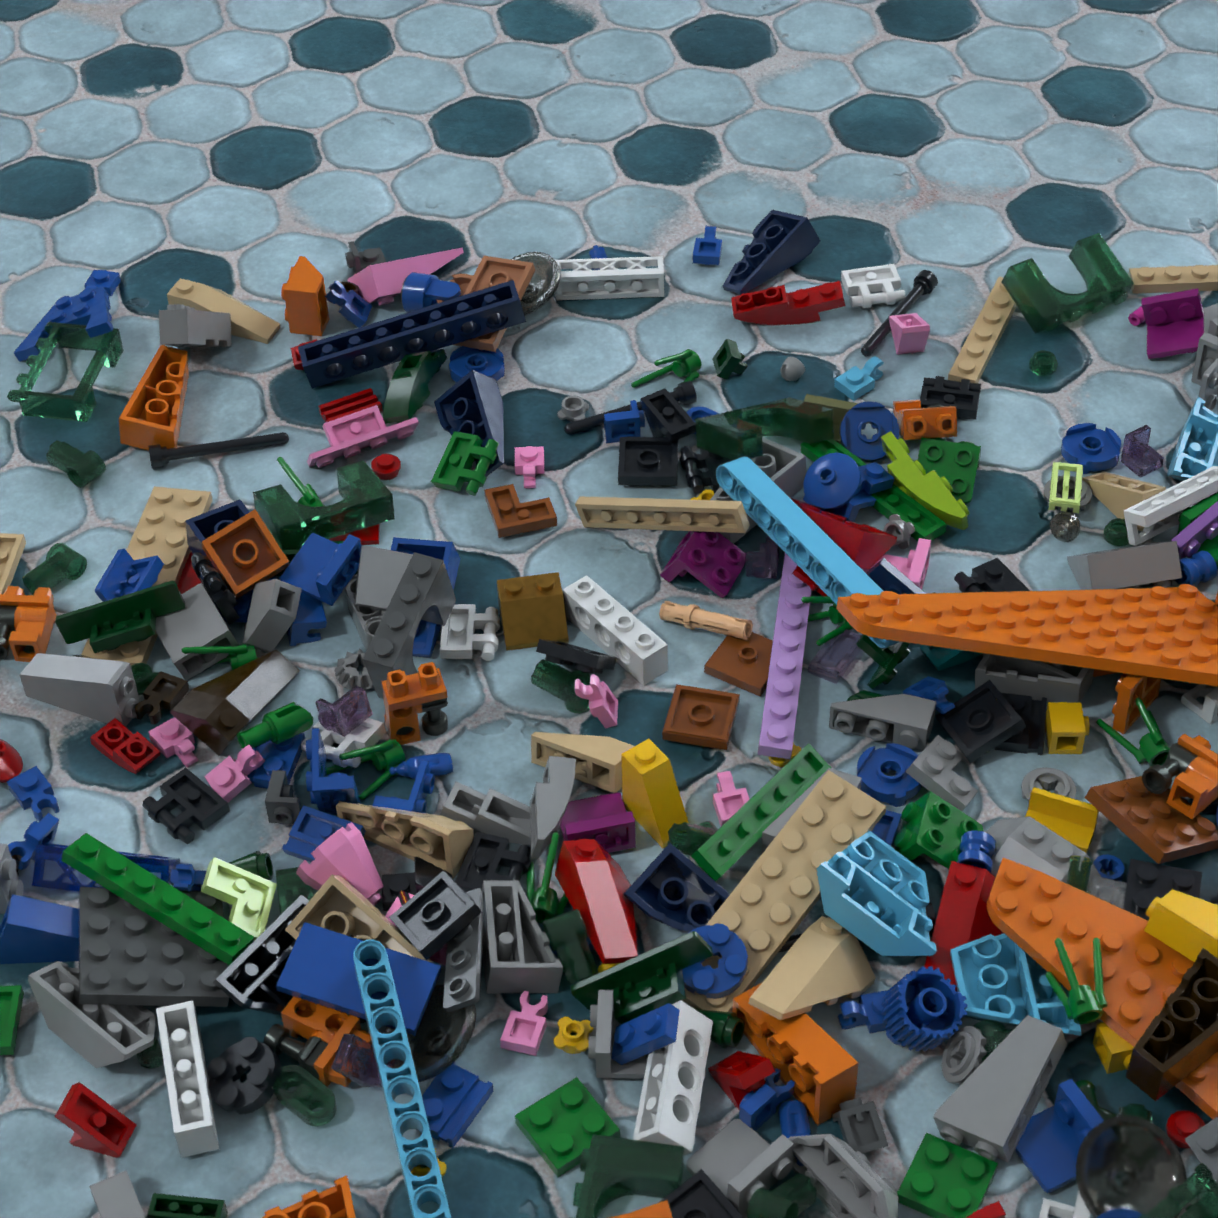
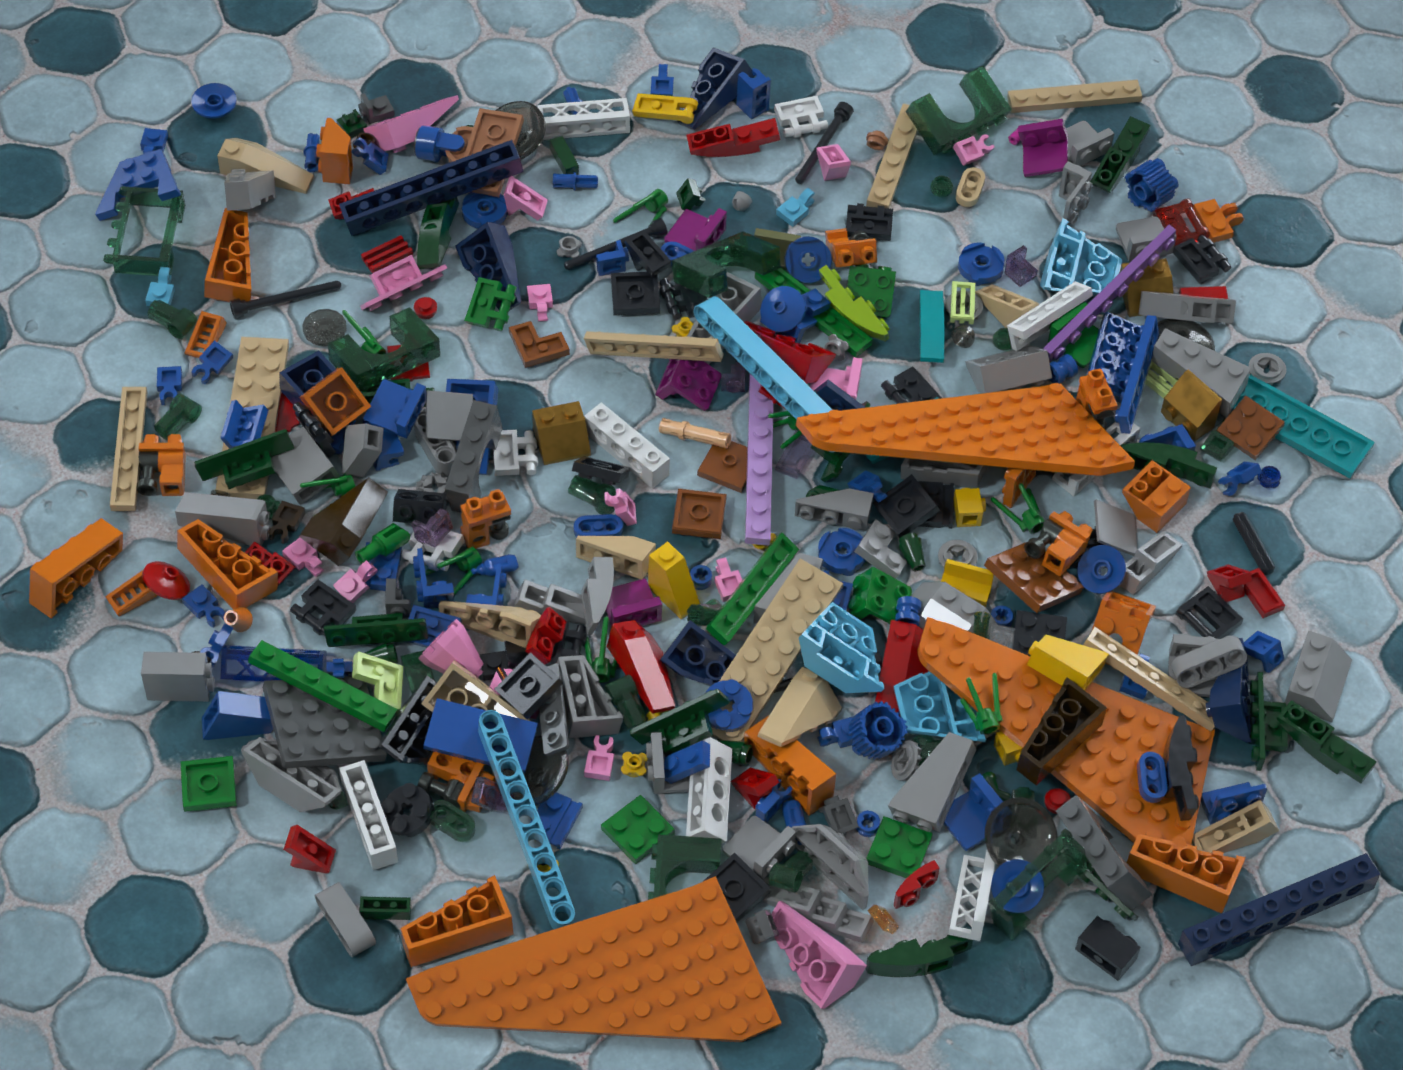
camera: 10 degrees left, 10 degrees up
none -> medium azure plate [145,267,175,309]
none -> blue plate [157,366,182,405]
none -> orange wedge [177,519,278,609]
none -> orange slope [184,311,227,358]
none -> blue dish [191,83,237,118]
none -> blue plate [191,340,233,384]
none -> orange cone [224,607,253,632]
none -> clear smoke wheel [302,309,347,346]
none -> blue axle [303,133,320,172]
none -> dark green bracket [324,613,428,647]
none -> dark green tile [336,109,367,138]
none -> black brick [392,489,447,526]
none -> bright pink slope [504,176,548,221]
none -> red slope [526,607,567,665]
none -> dark green piece [549,136,579,175]
none -> blue axle [553,172,598,190]
none -> blue plate [574,514,623,538]
none -> yellow plate [632,93,698,124]
none -> magenta bracket [664,208,727,259]
none -> blue bush [690,565,712,590]
none -> blue hinge [736,68,771,120]
none -> blue bush [856,810,880,837]
none -> nougat plate [866,130,889,150]
none -> dark green cone [898,533,926,572]
none -> teal slope [919,290,944,363]
none -> bright pink plate [953,134,994,166]
none -> tan plate [956,167,985,207]

